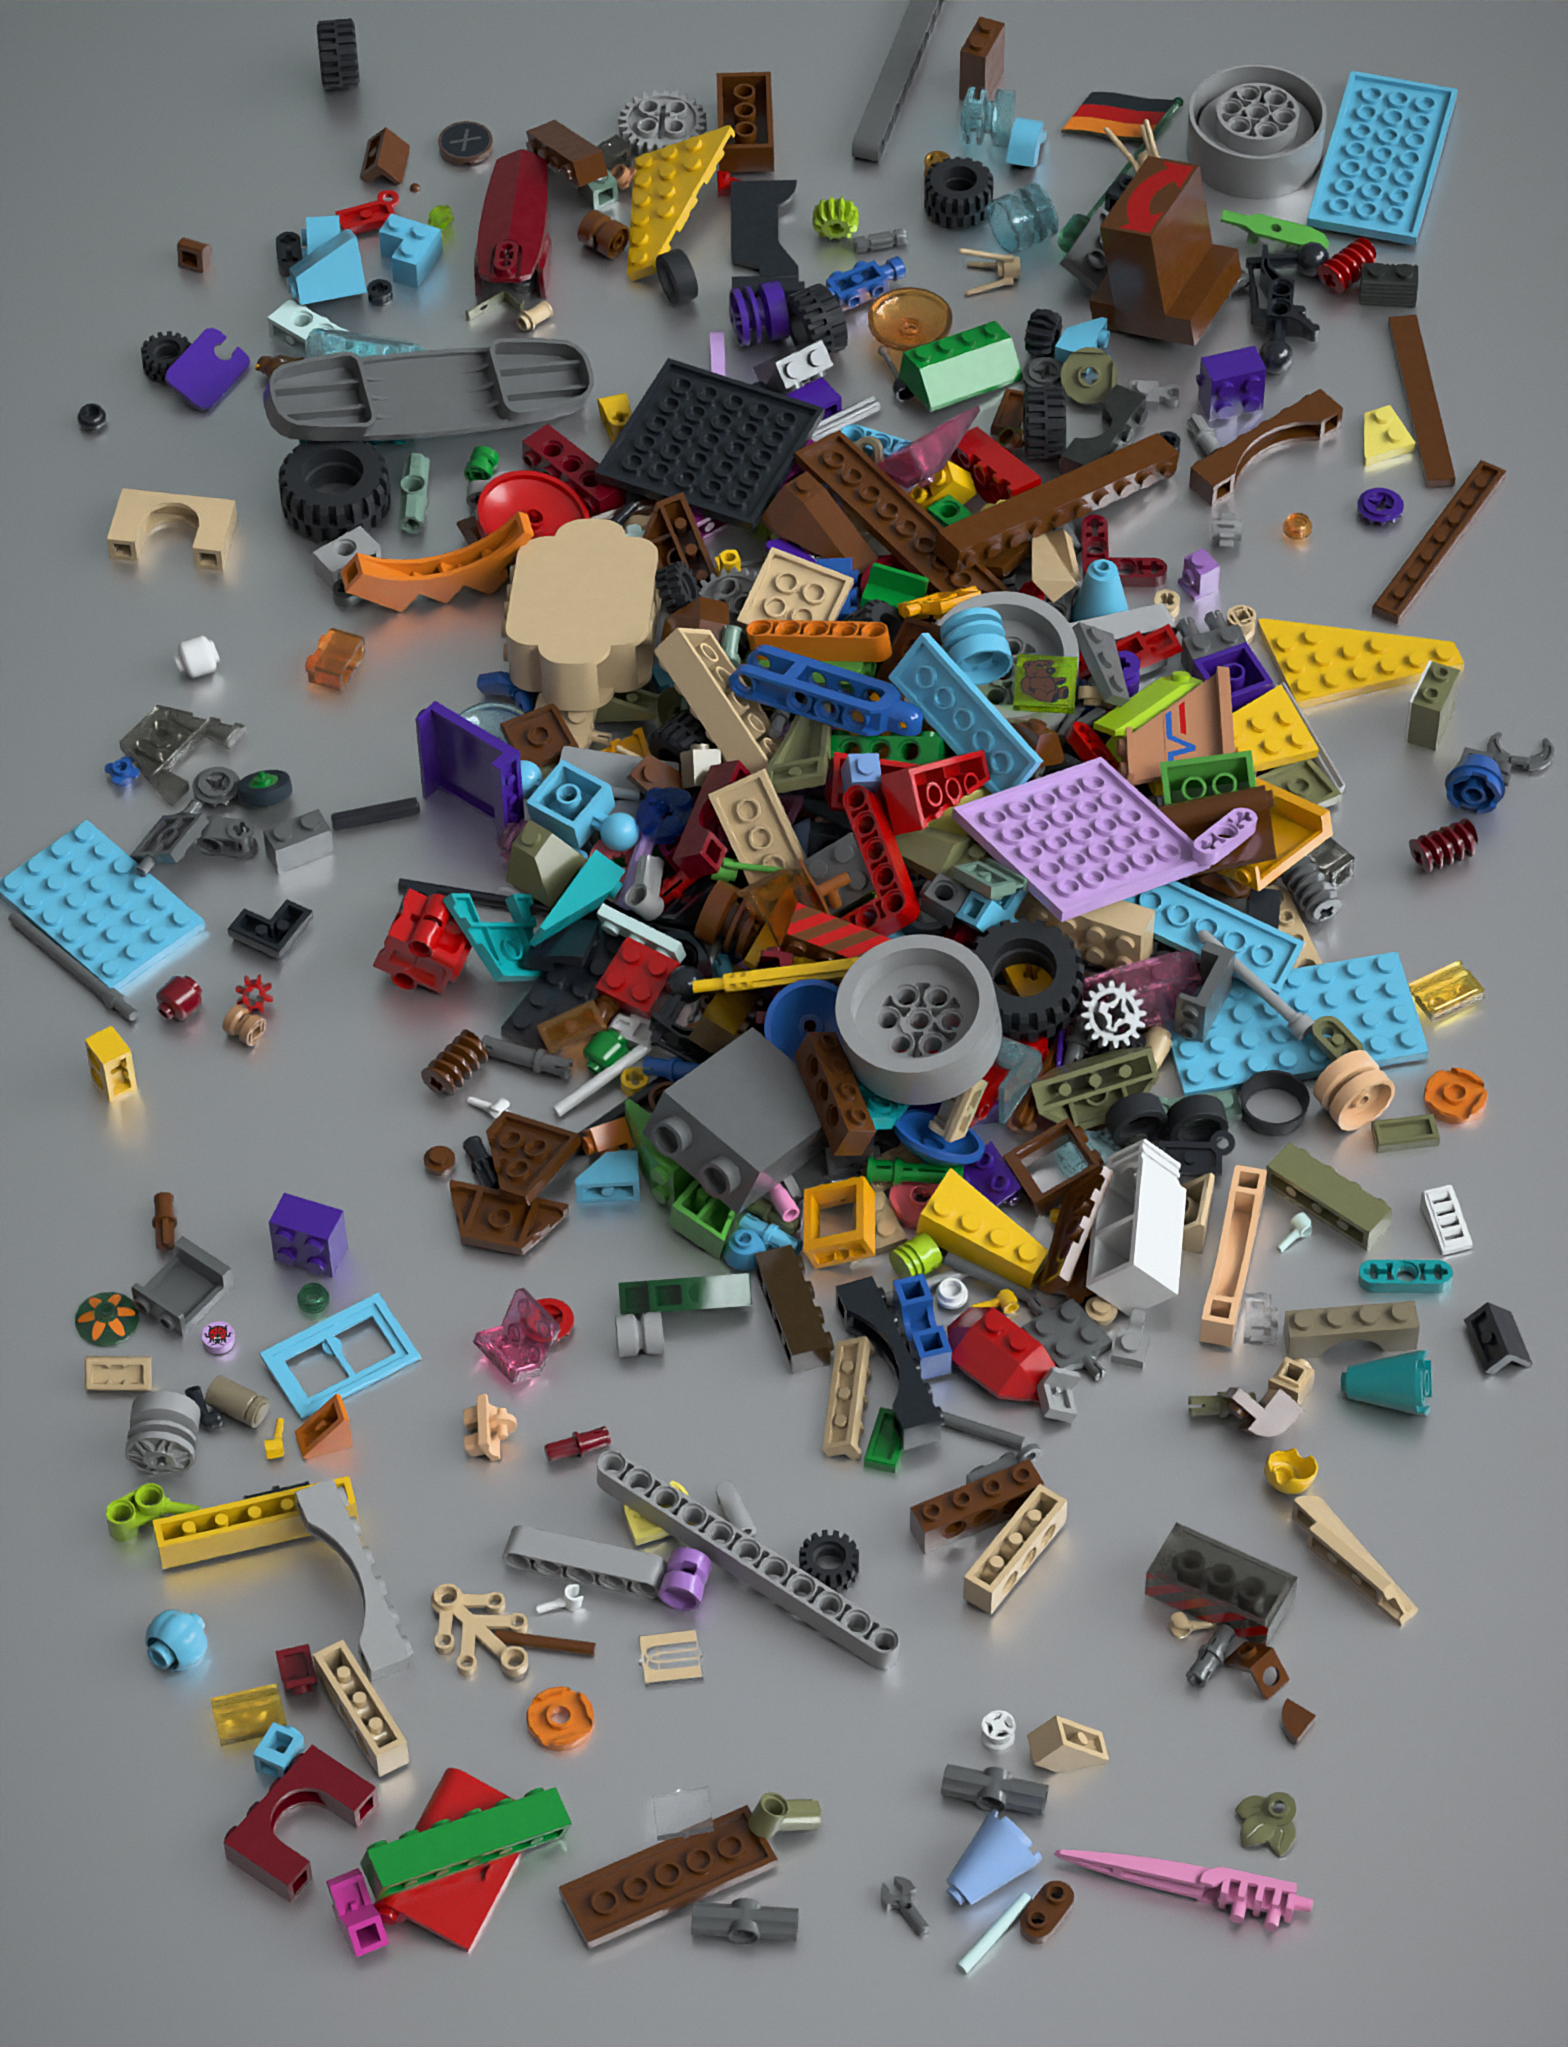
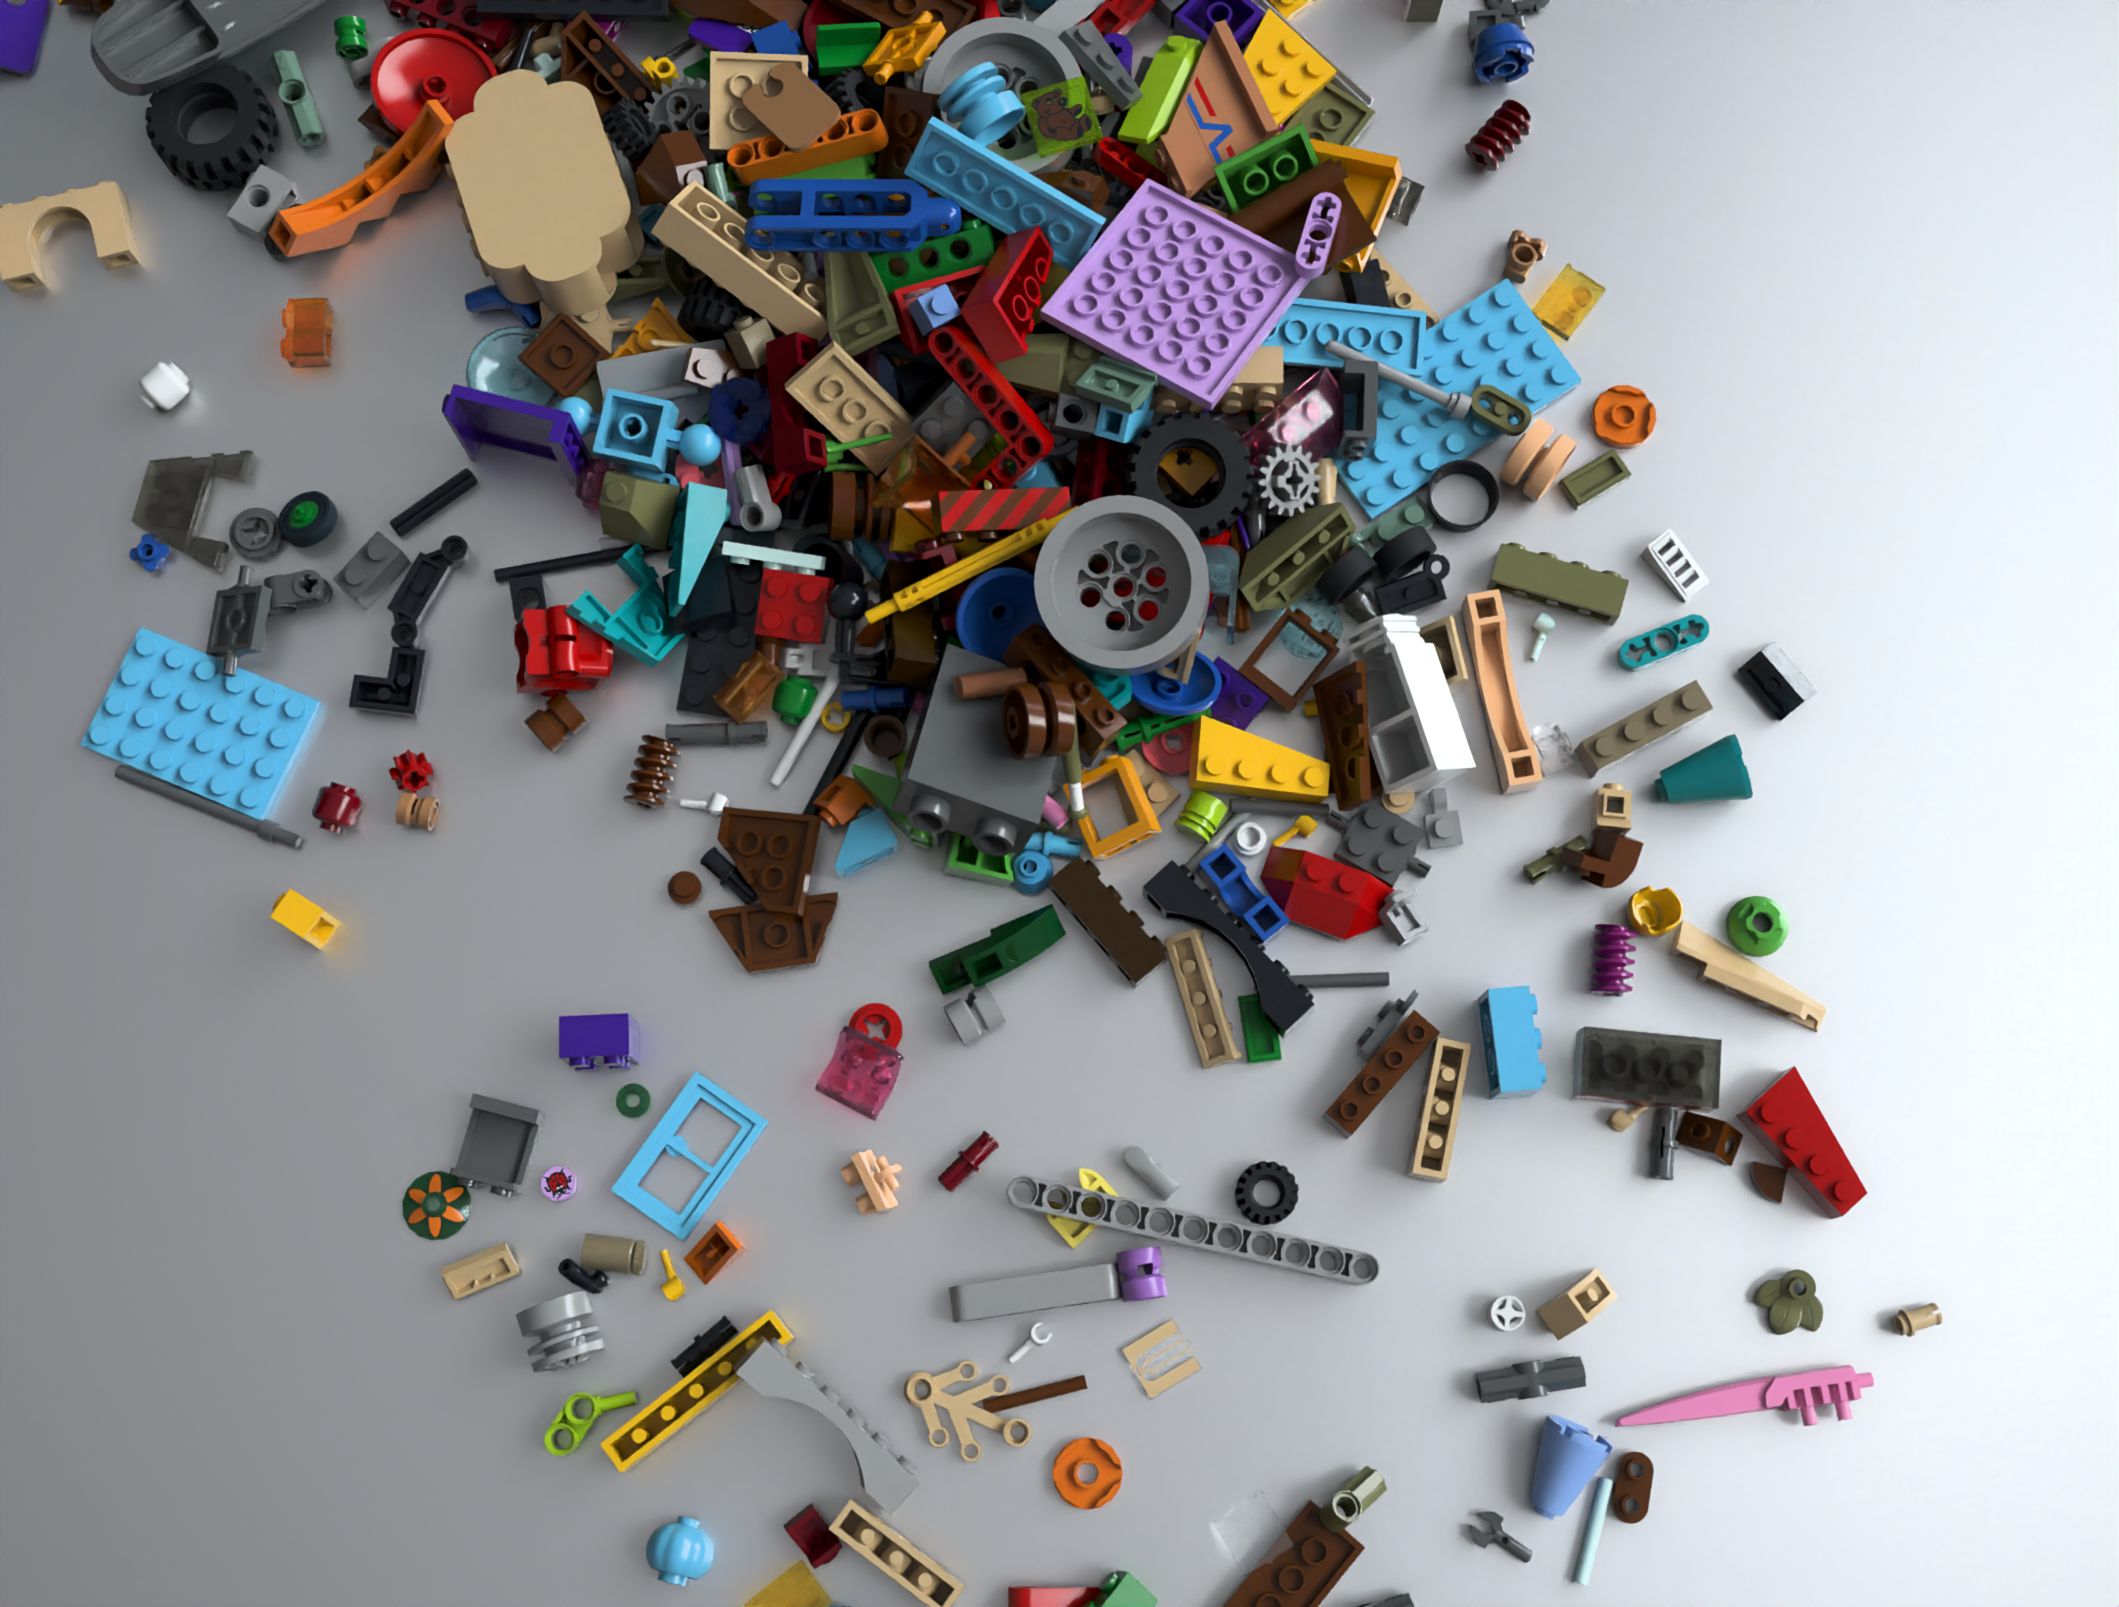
camera: 25 degrees left, 25 degrees up
reddish brown axle [152,1192,177,1253] -> none
dark grey piece [1281,856,1343,923] -> none
none -> black plate [387,535,471,649]
none -> reddish brown wheel [524,691,588,753]
none -> medium nougat piece [742,62,841,152]
none -> nougat piece [954,667,1027,700]
none -> reddish brown wheel [1002,681,1075,760]
none -> olive piece [1062,698,1088,820]
none -> medium azure brick [1477,985,1546,1100]
none -> medium nougat plate [1503,230,1547,284]
none -> magenta piece [1590,924,1637,997]
none -> bright green piece [1726,896,1789,957]
none -> red wedge [1736,1066,1867,1219]
none -> tan pin [1893,1302,1943,1337]

